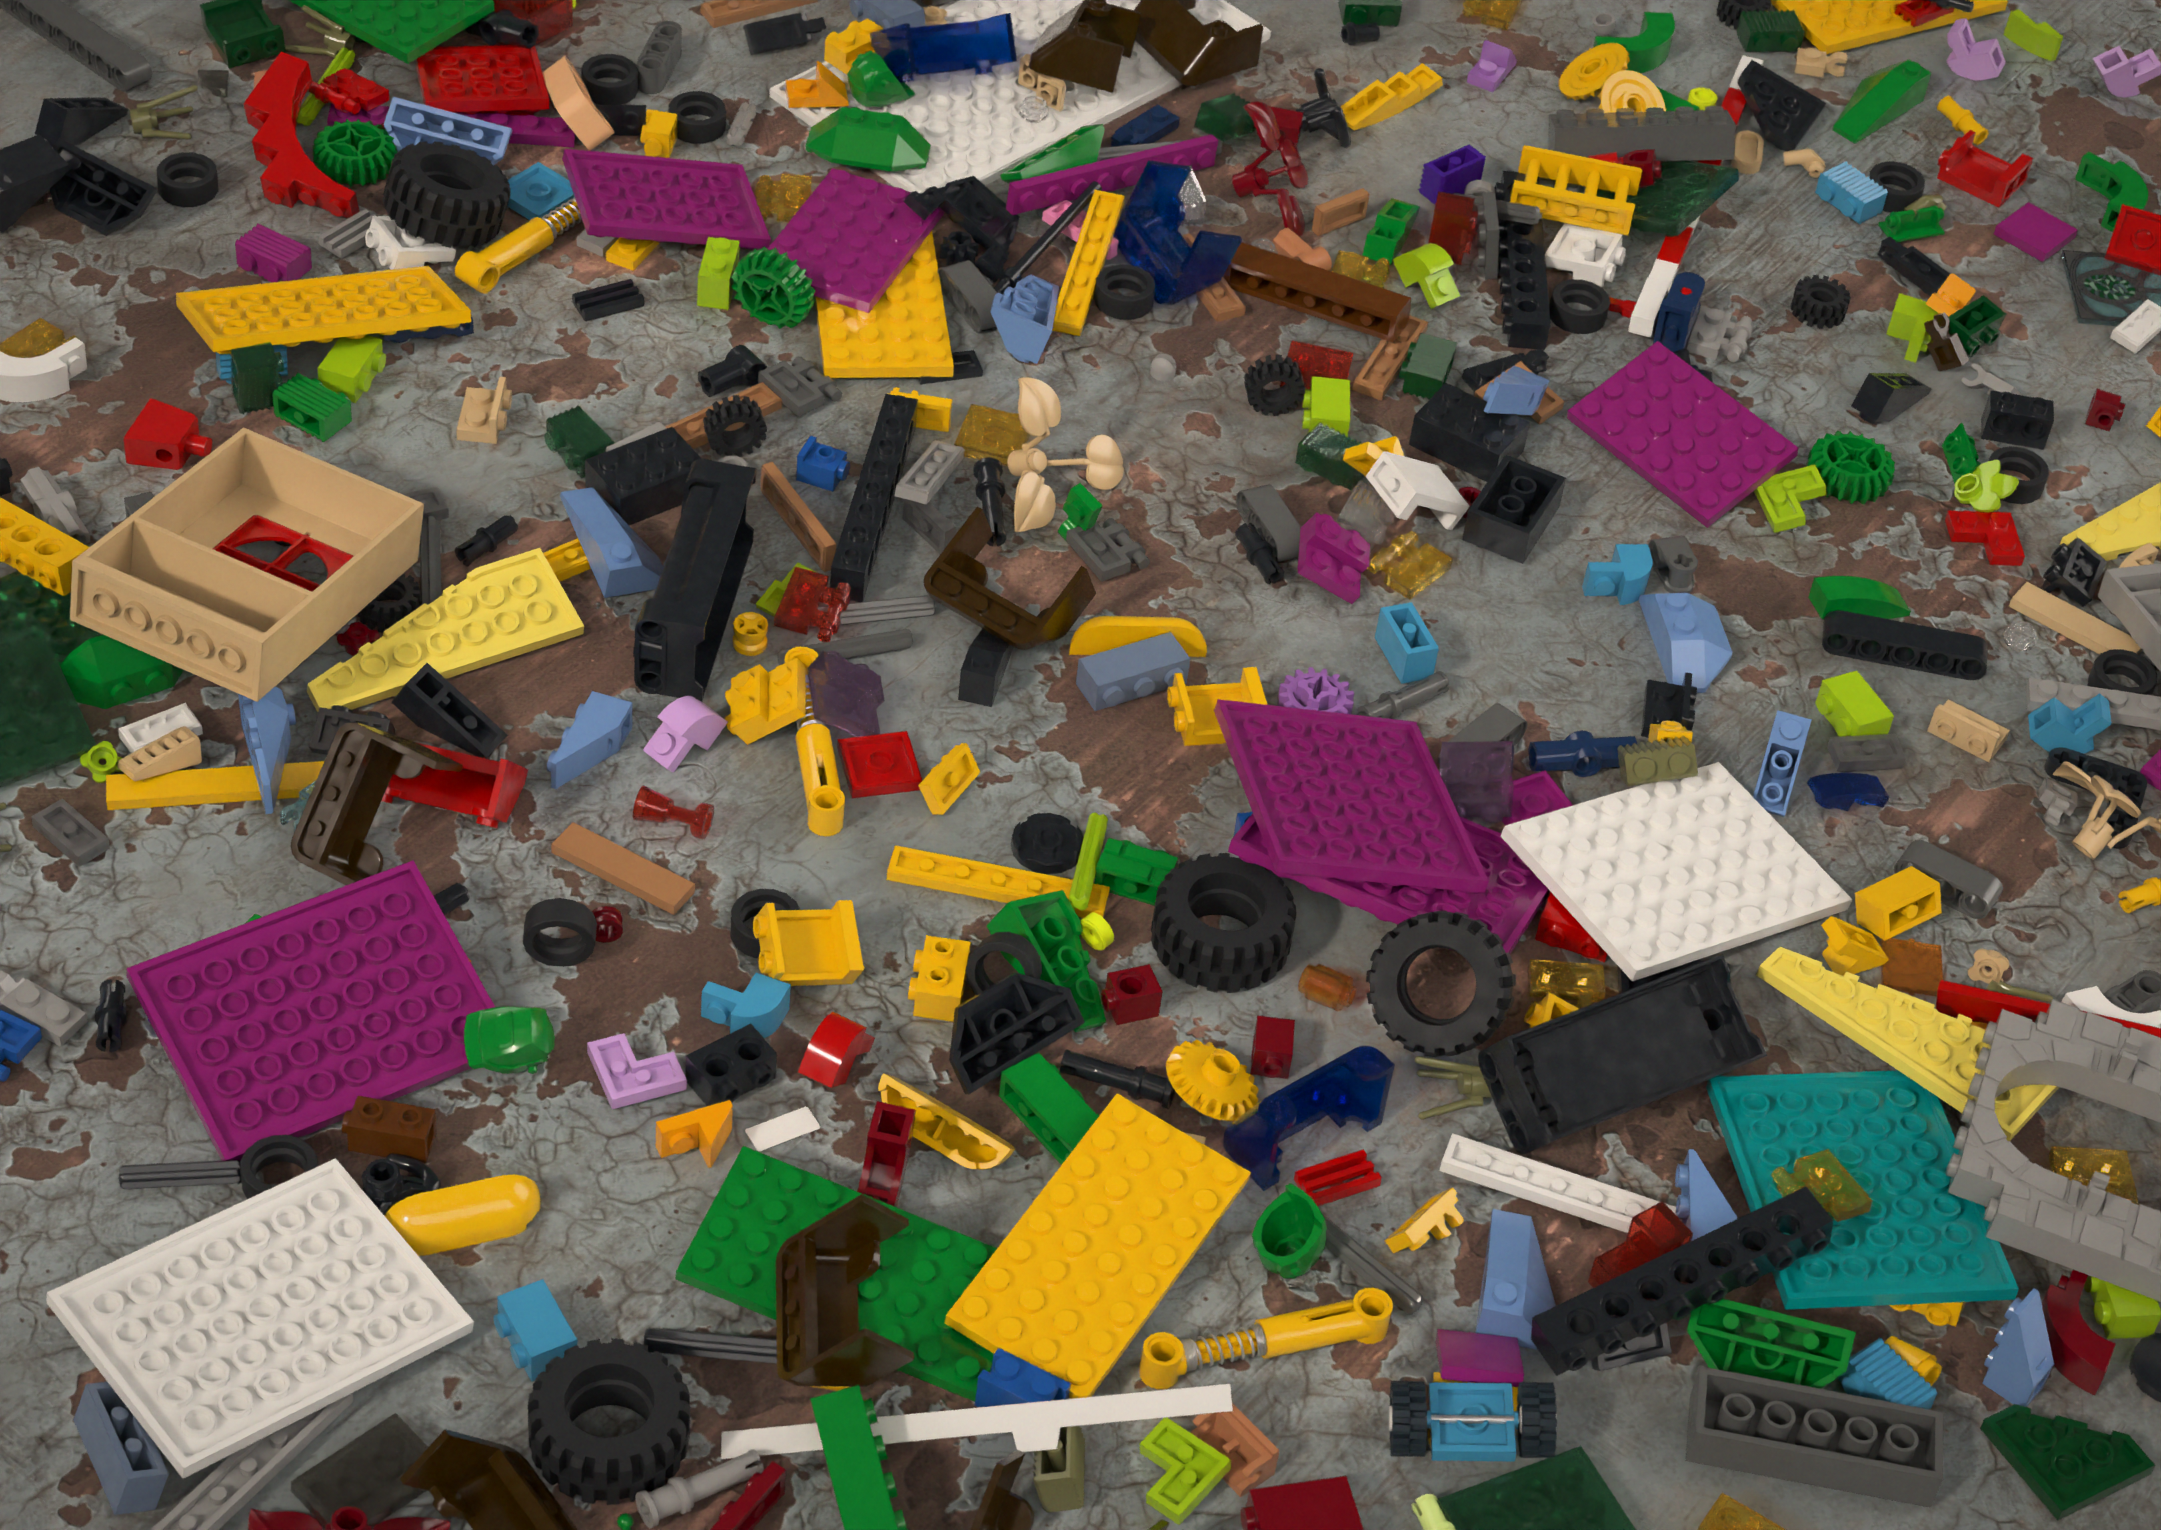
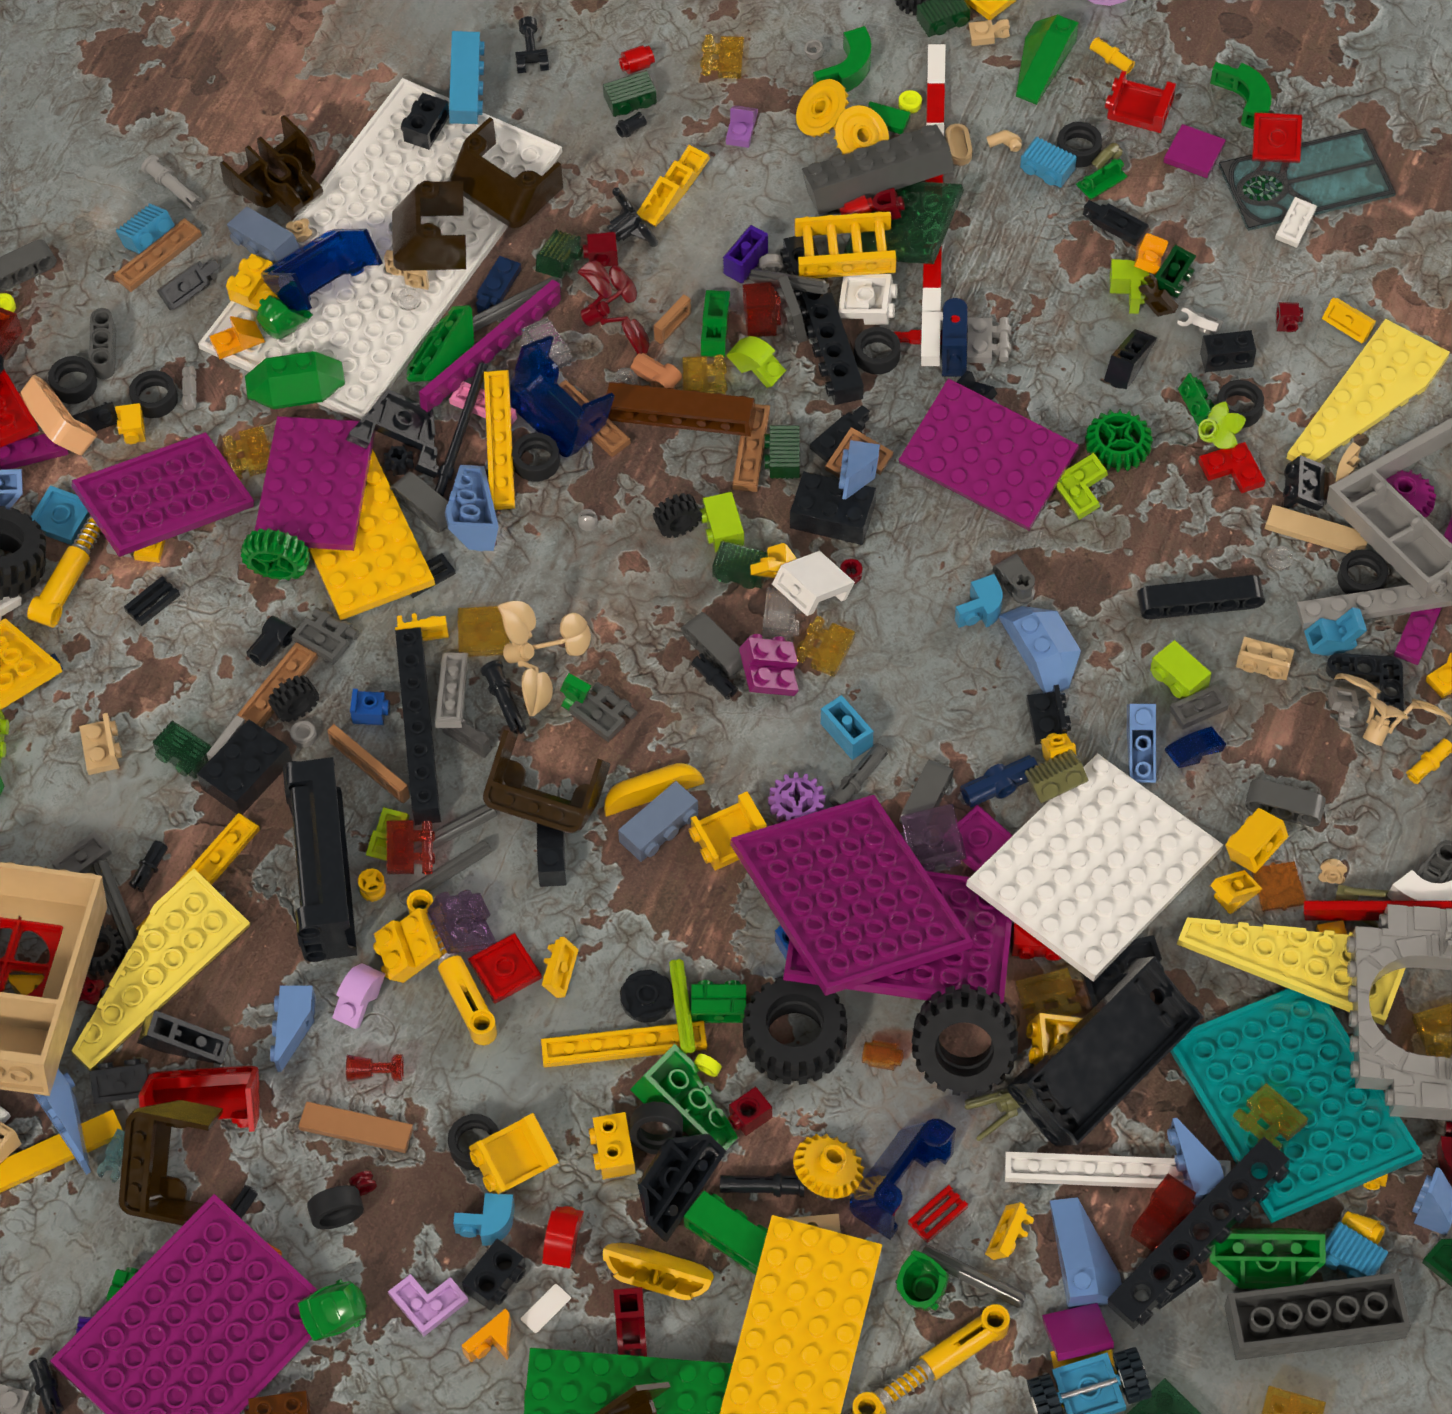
camera: 10 degrees left, 15 degrees up
medium blue wedge [560,487,663,598] -> none
lime brick [697,237,740,310] -> none
dark red brick [1250,1015,1295,1079] -> none
clear red plate [1280,341,1354,389] -> none
black brick [1462,455,1566,564] -> none
black plate [1737,60,1827,151] -> none
black tyre [1790,275,1850,329] -> none
green slope [1808,576,1911,620] -> none

